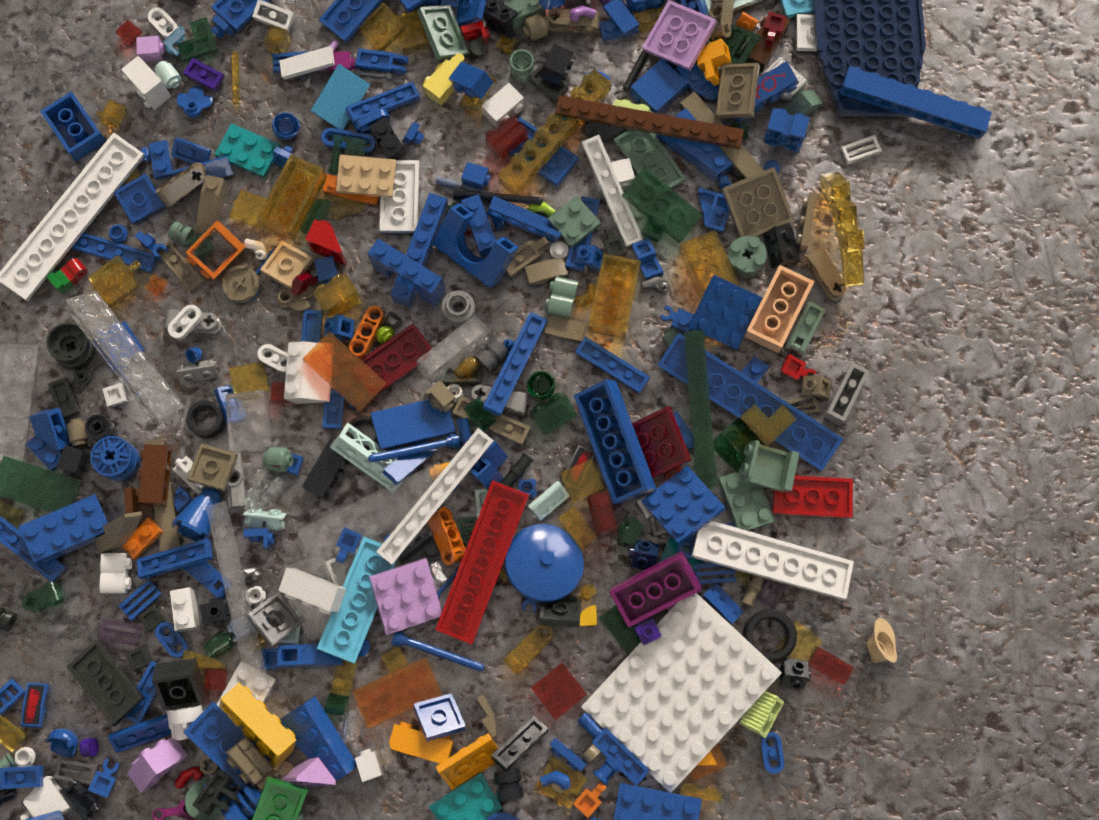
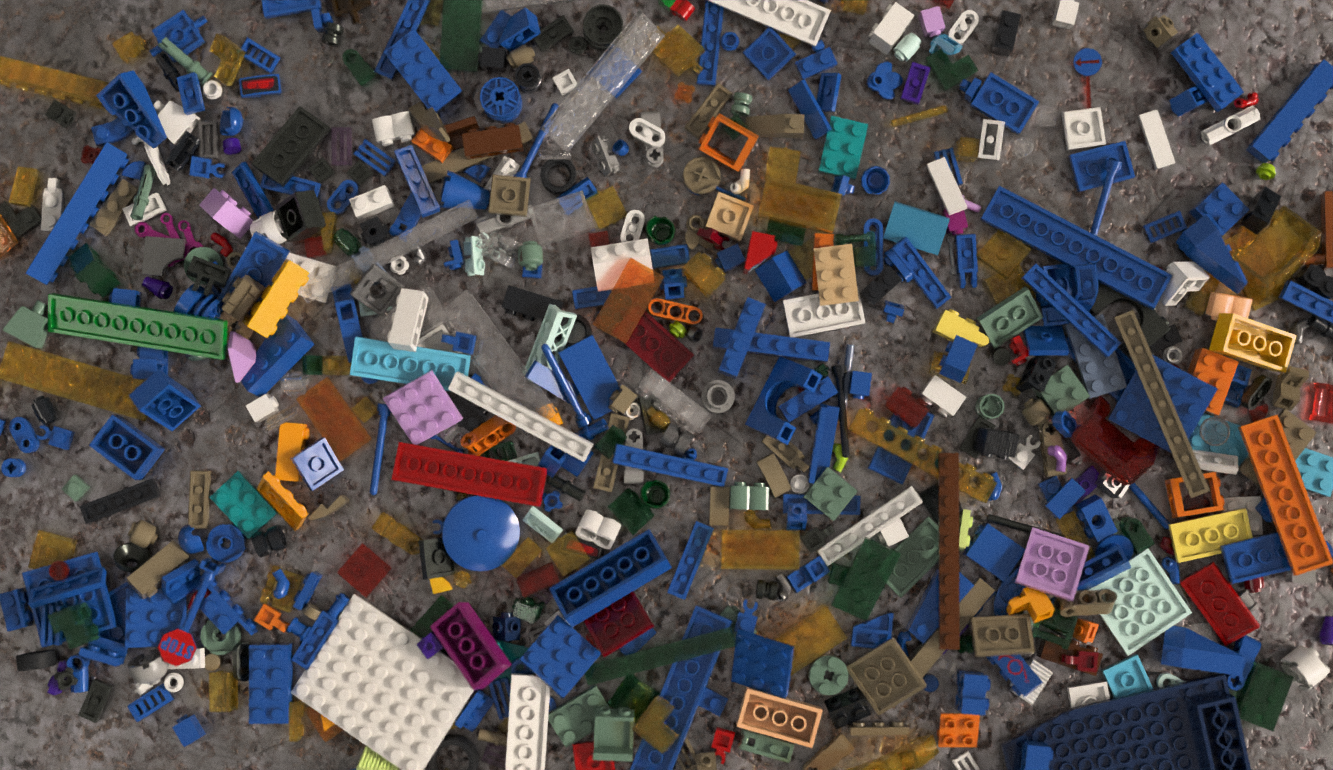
camera: 75 degrees right, 10 degrees up
blue plate [135,231,169,260] -> none
dark tan piece [155,163,206,207] -> none
plate [491,716,549,772] -> none
sand green slope [784,90,824,116] -> none
none -> blue piece [513,103,559,178]
none -> white brick [575,509,621,549]
none -> dark green hair [646,216,675,245]
none -> blue slope [755,251,807,303]
none -> pearl dark grey wheel [756,579,777,601]
none -> orange hinge [937,713,980,747]
none -> white plate [1008,435,1041,470]

